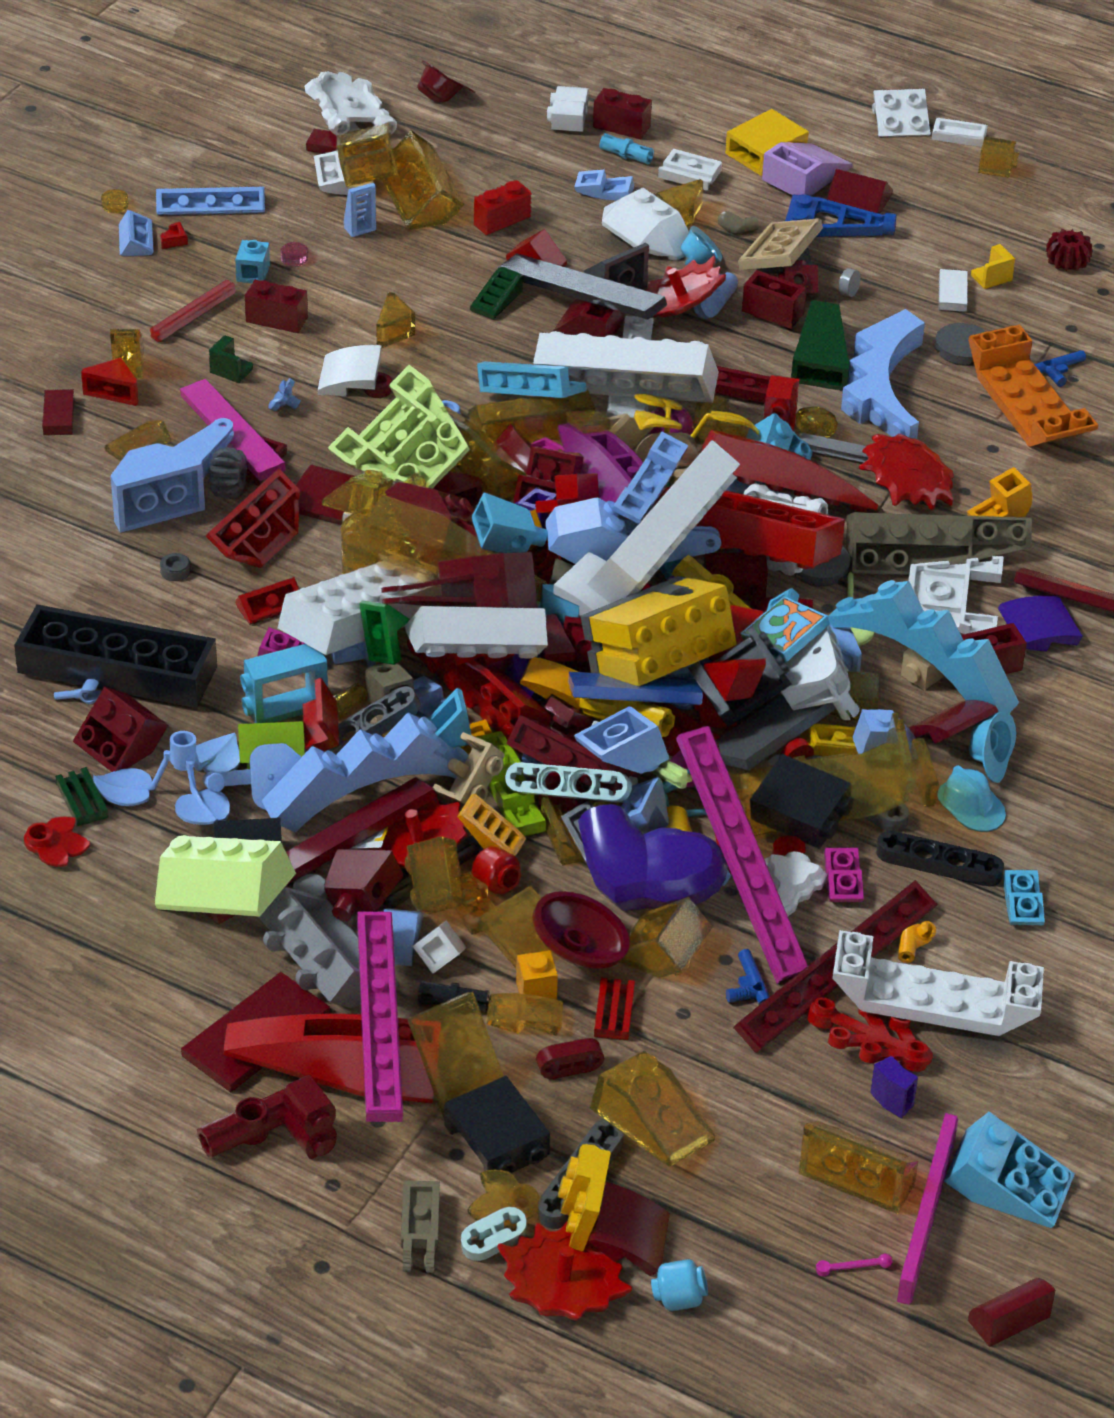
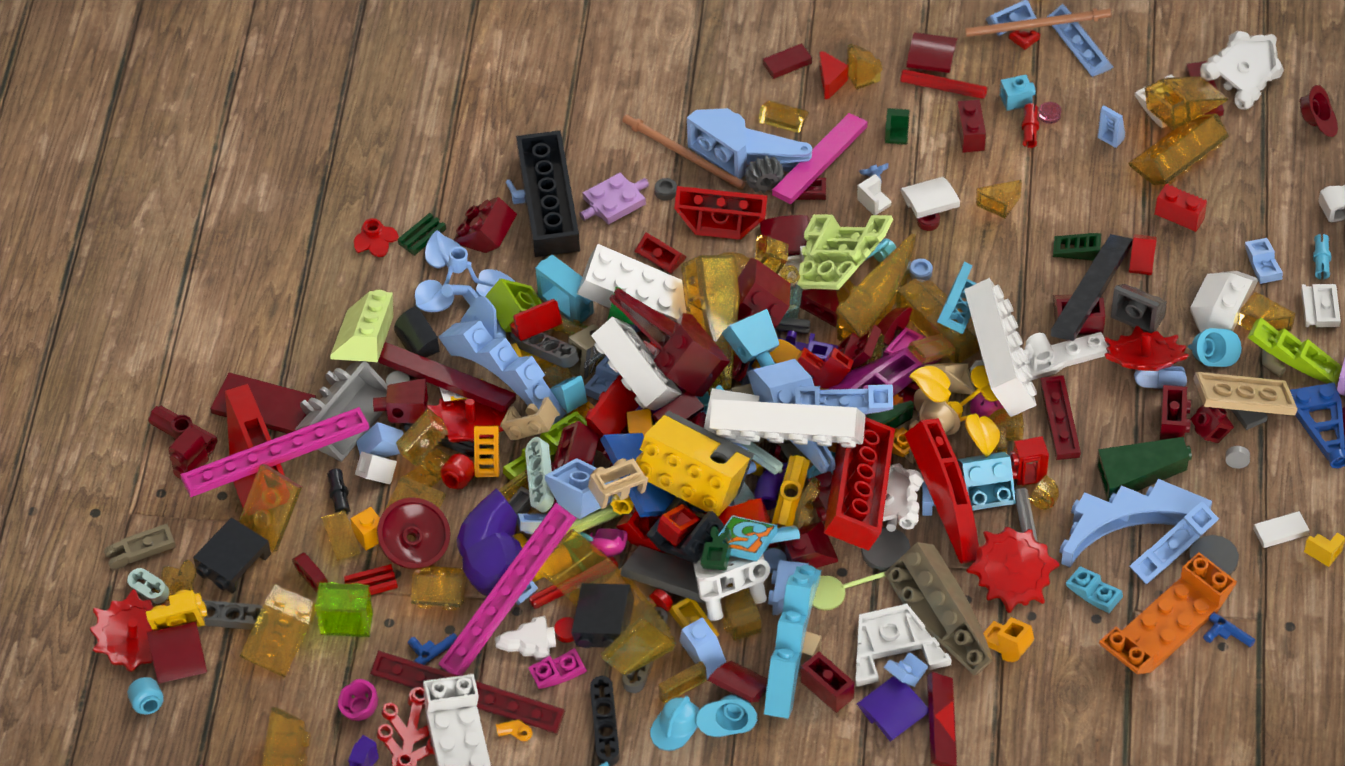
camera: 70 degrees right, 10 degrees up
none -> clear neon green piece [315,582,373,637]
none -> dark pink helmet [338,679,379,721]
none -> lavender plate [579,173,649,225]
none -> tan window [588,458,648,509]
none -> nougat bar [622,114,746,190]
none -> dark green plate [700,527,732,570]
none -> clear yellow slope [794,477,821,529]
none -> white panel [857,174,891,215]
none -> light blue bracket [884,653,928,687]
none -> dark red slope [906,32,957,73]
none -> nougat bar [965,8,1111,37]
none -> red pin [1021,103,1039,148]
none -> medium azure slope [1066,567,1123,613]
none -> light blue slope [1129,501,1219,585]
none -> lime slope [1247,318,1342,385]

